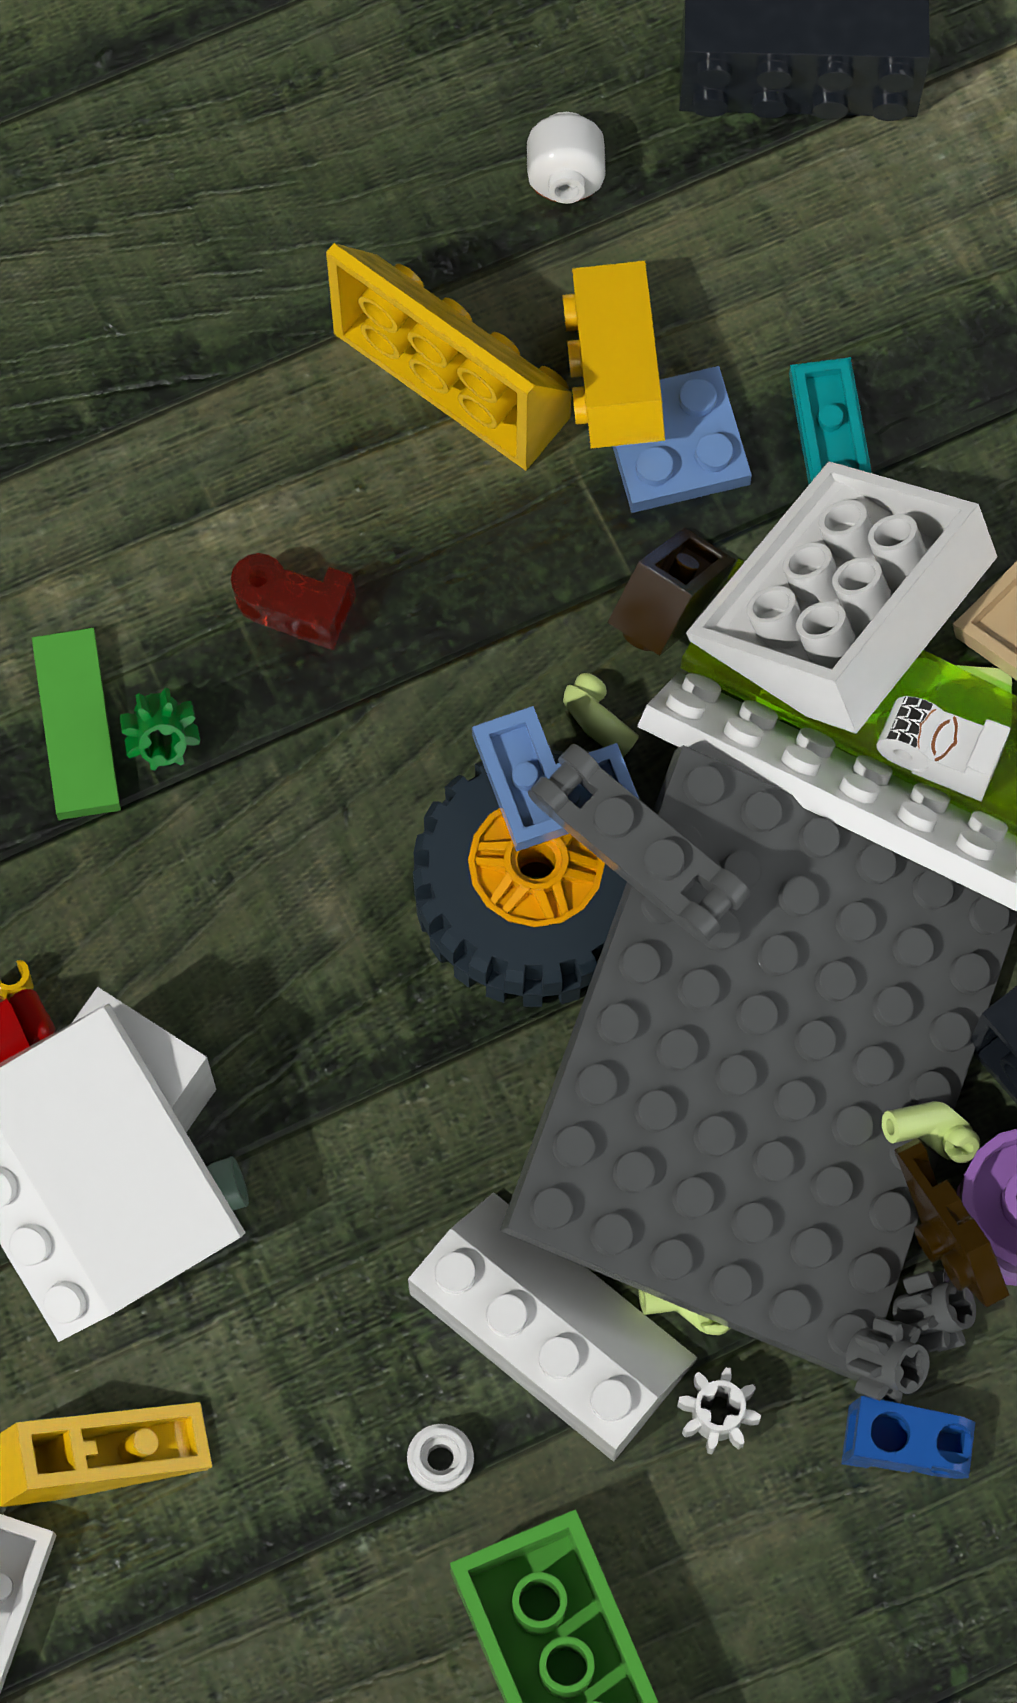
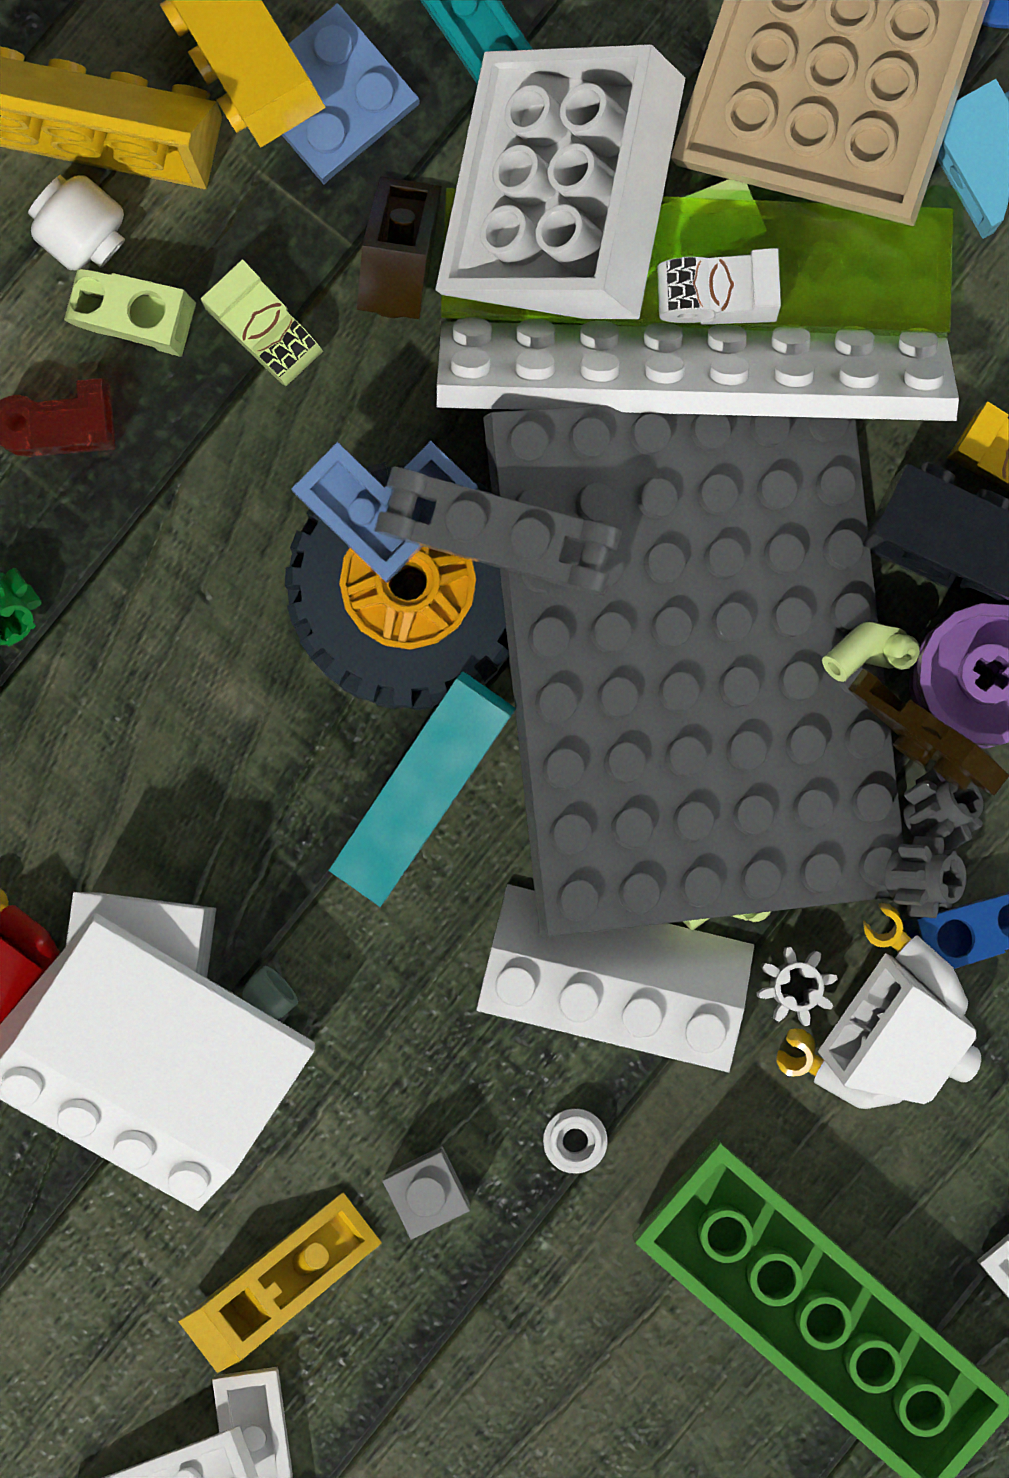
camera: 25 degrees left, 15 degrees up
yellowish green arm [563,673,639,757] -> none
none -> white head [28,175,125,270]
none -> yellowish green leg [65,269,196,357]
none -> yellowish green leg [201,259,323,386]
none -> teal tile [328,671,516,907]
none -> light grey brick [383,1146,470,1240]
none -> white torso [776,903,981,1109]

